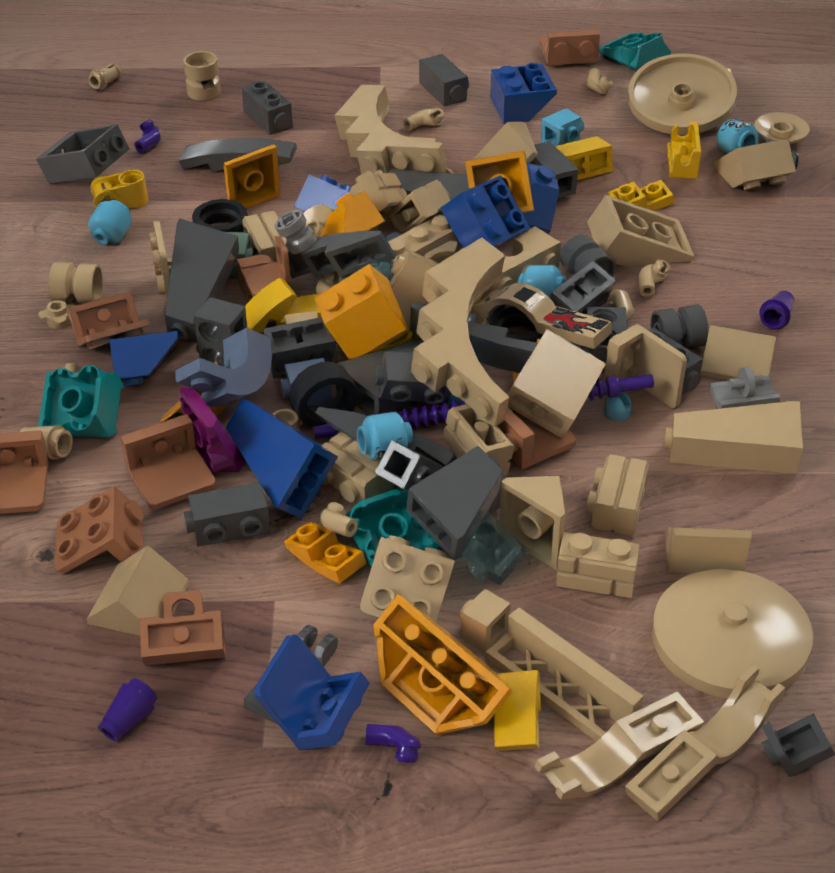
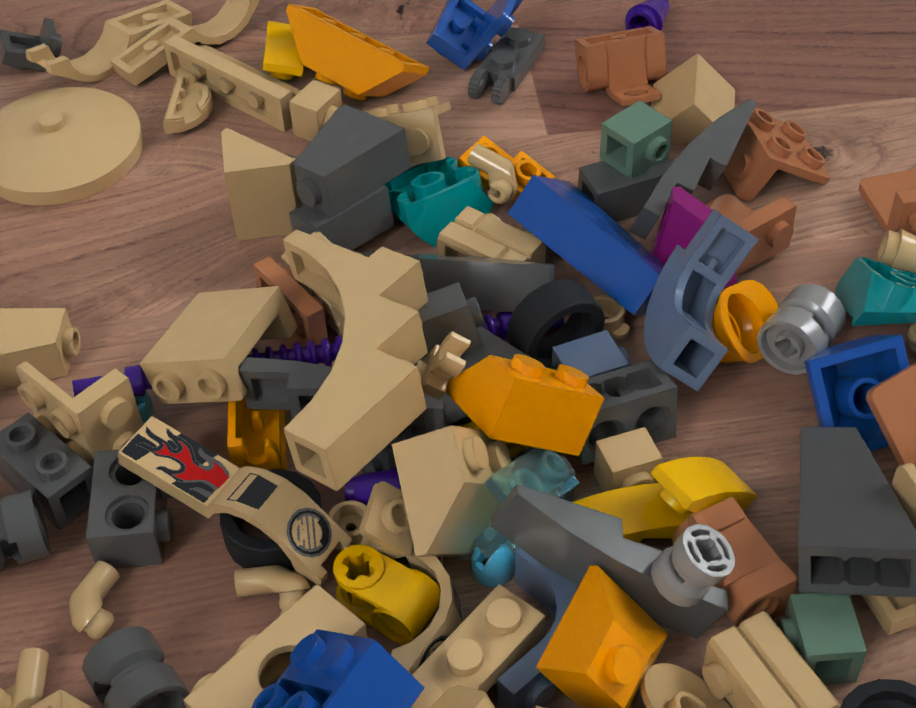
camera: 175 degrees right, 5 degrees up
dark grey brick [193,297,247,367] -> none
medium azure head [357,412,413,462] -> none
dark purple arm [366,724,421,763] -> none
dark grey brick [375,440,444,490] -> none
medium azure head [518,265,567,298] -> none
dark grey brick [550,261,616,314] -> none
tan brick [556,532,640,599] -> none
tan brick [586,454,649,536] -> none
tan slope [665,527,752,573] -> none
none -> tan plate [163,73,213,134]
none -> tan plate [414,331,471,399]
none -> sand green brick [600,100,672,180]
none -> dark grey slope [629,99,757,240]
none -> light grey wheel [757,284,846,375]

